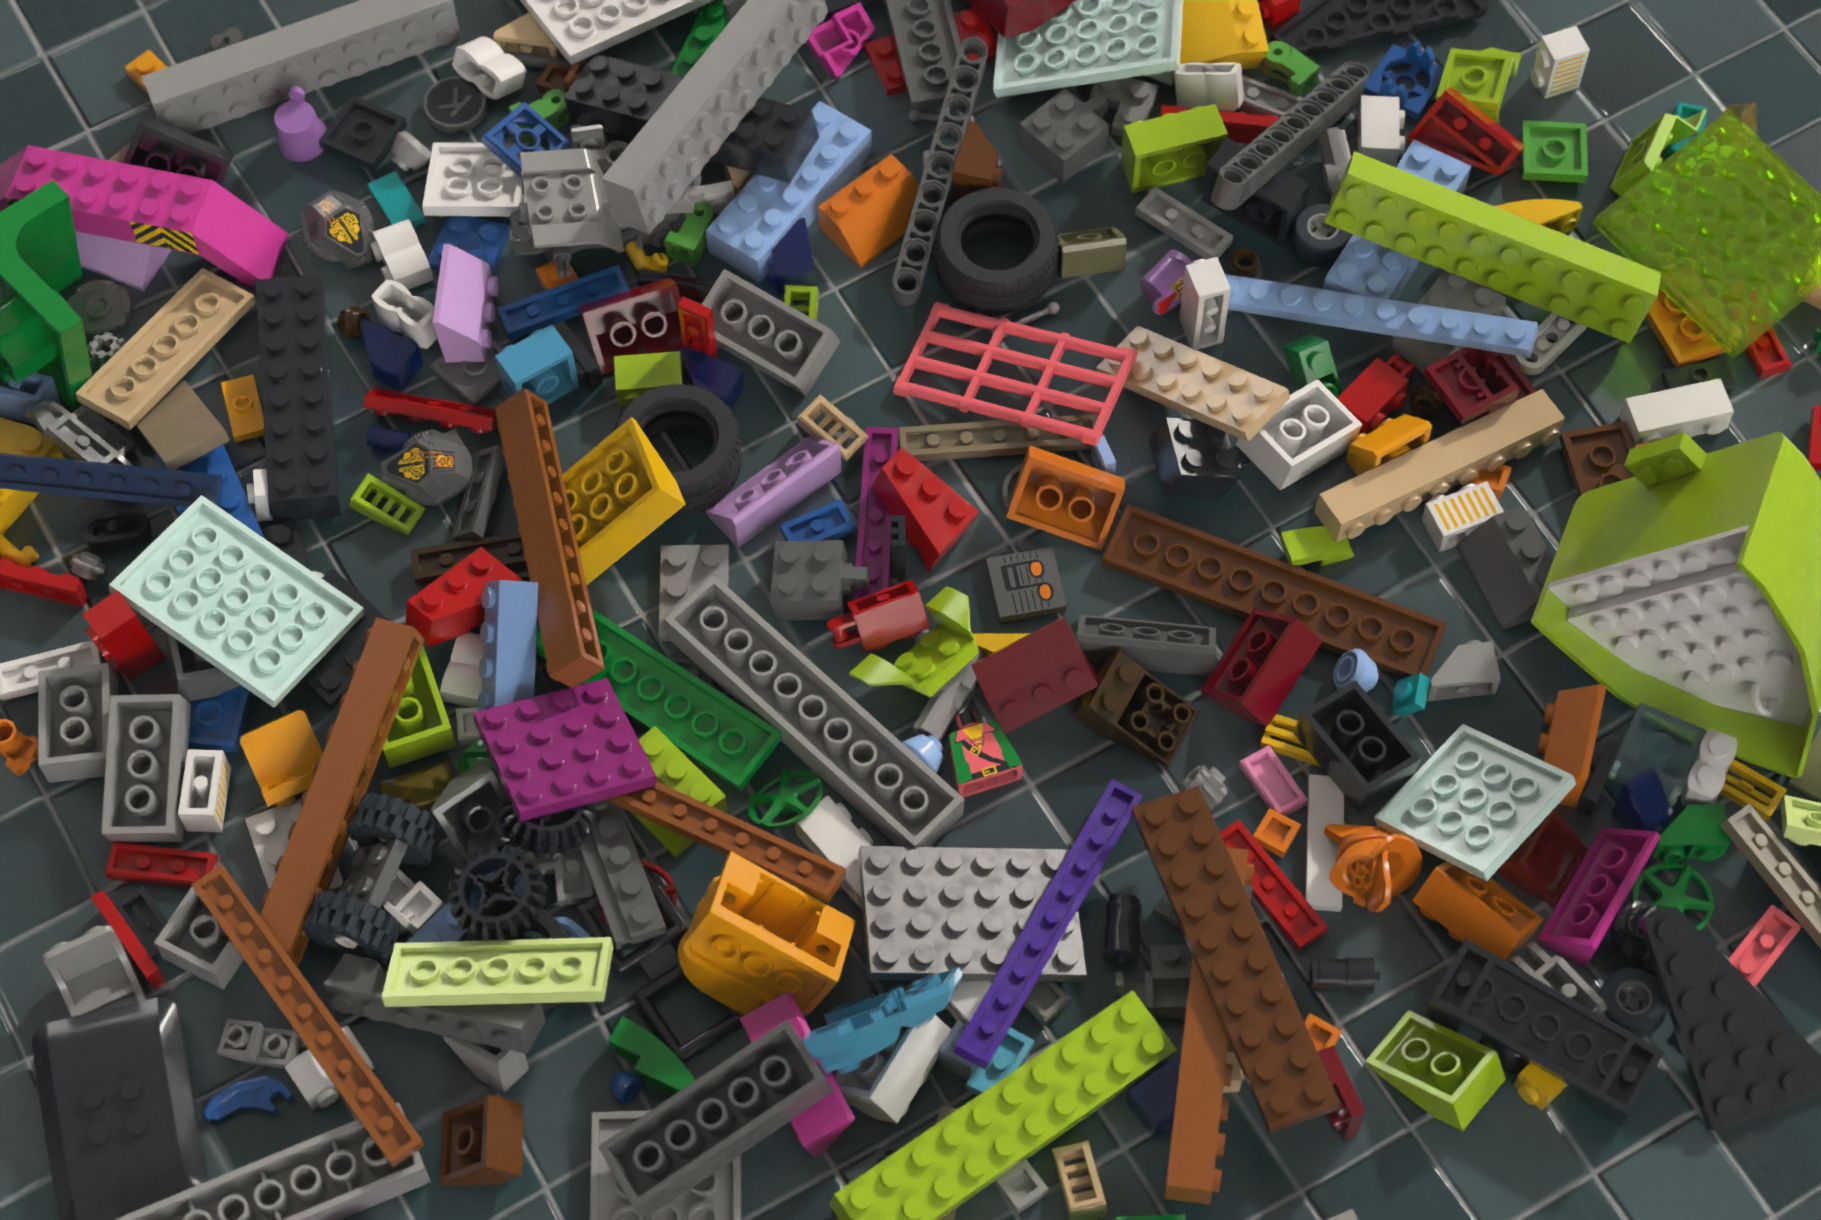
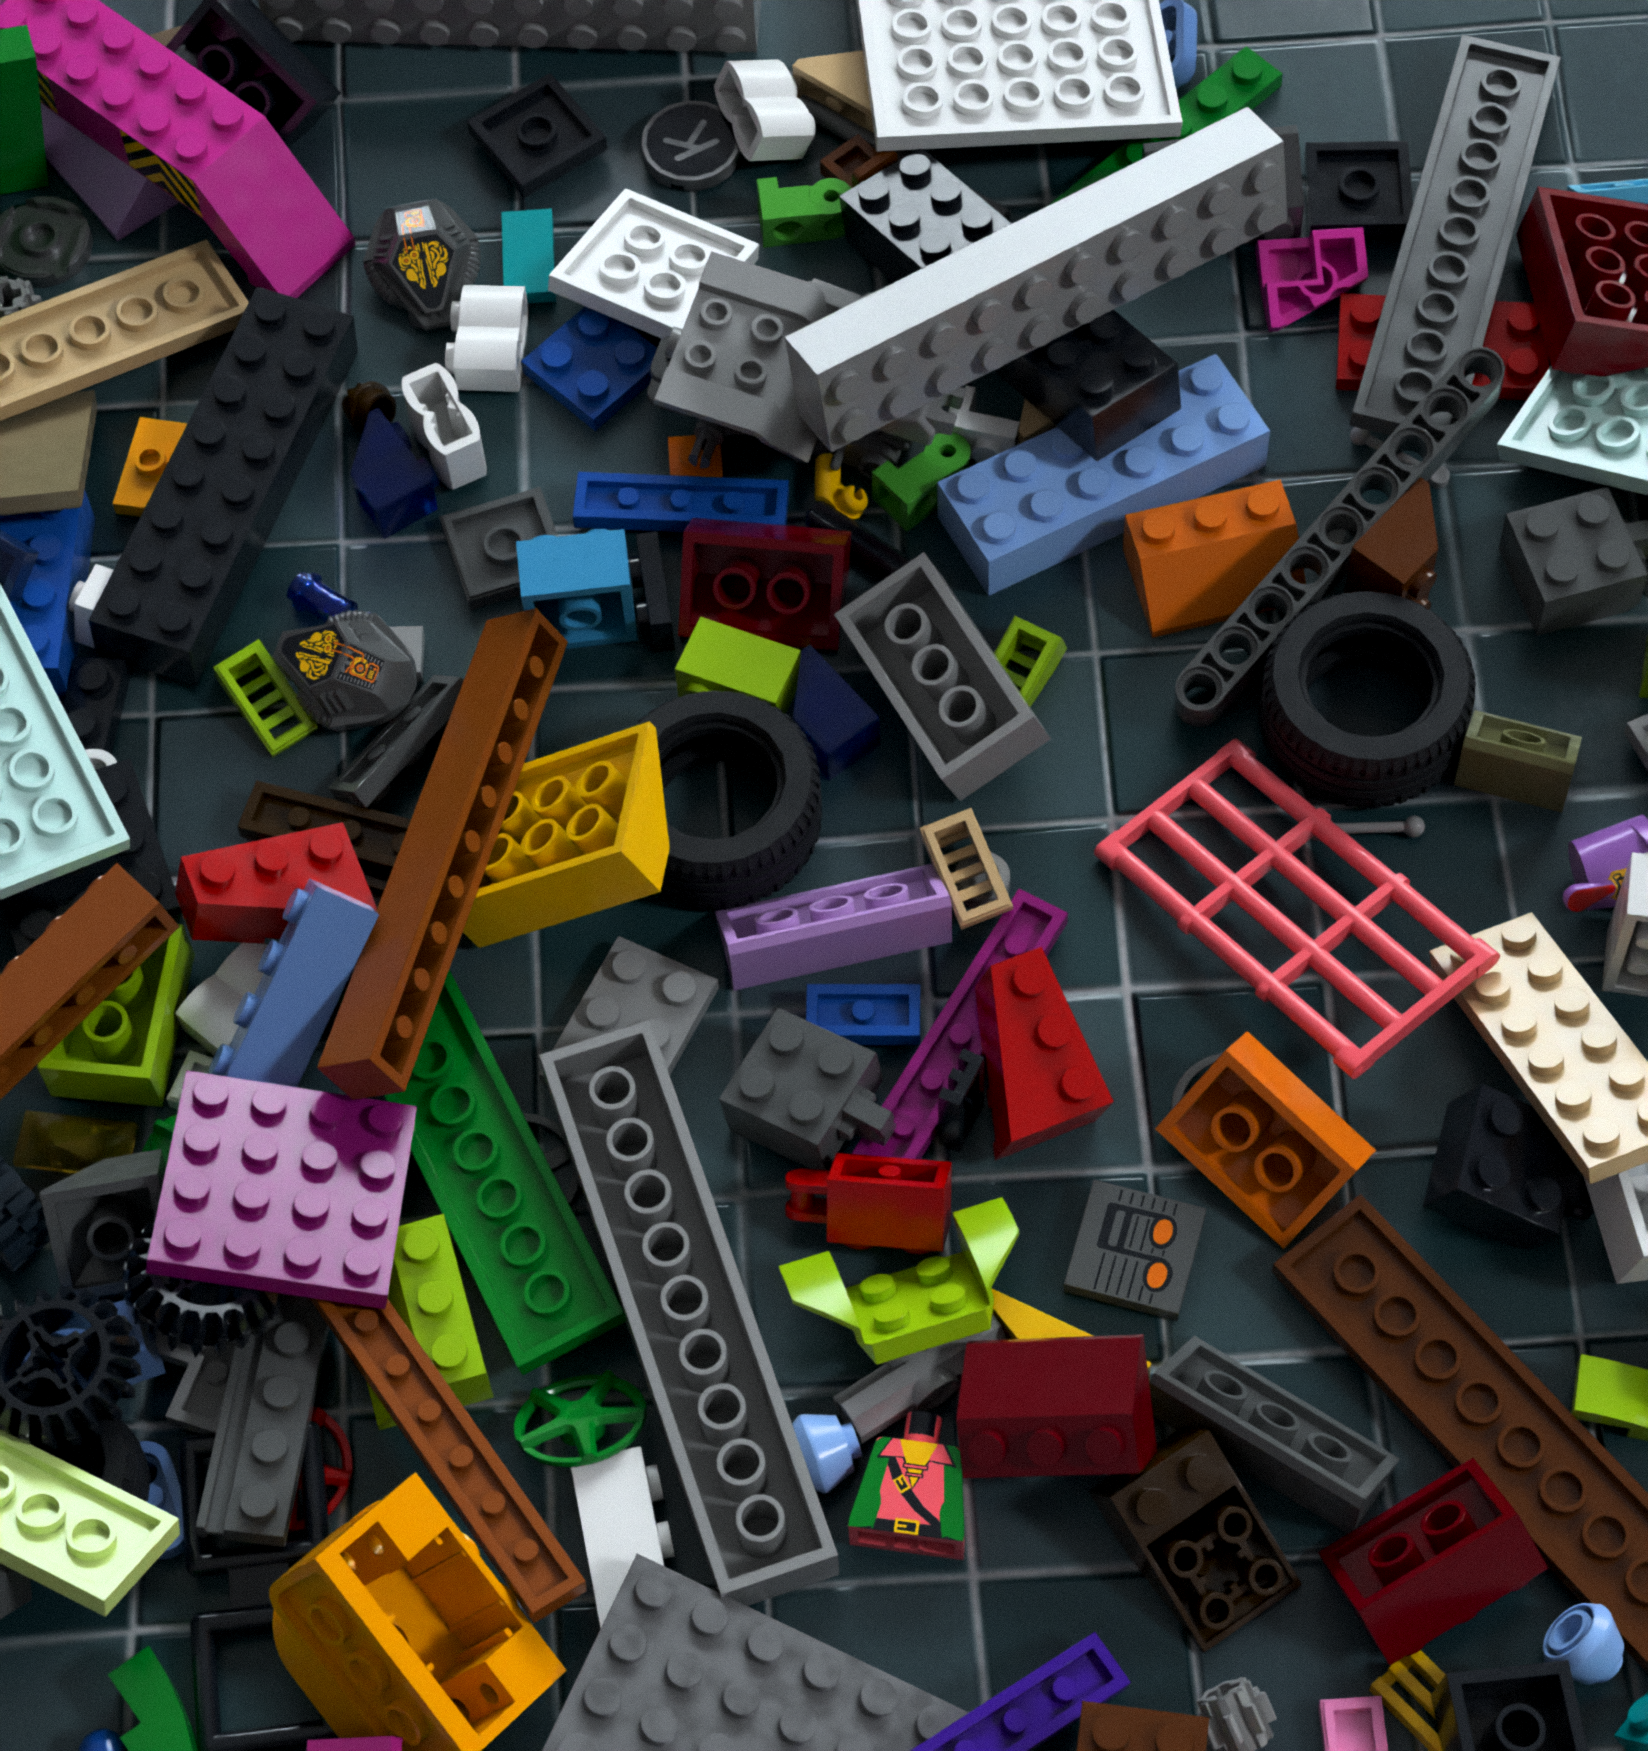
camera: 30 degrees right, 0 degrees up
medium lavender hat [274,87,326,162] -> none
red plate [364,388,498,434] -> none
light grey cone [391,131,431,172] -> none
lavender slope [432,244,498,363] -> none
blue piece [481,102,571,178] -> none
white bracket [571,124,606,149] -> none
red tile [677,296,718,371] -> none
clear blue slope [767,218,816,295] -> none
dark tan plate [899,414,1098,461] -> none
light blue tile [1091,435,1116,475] -> none

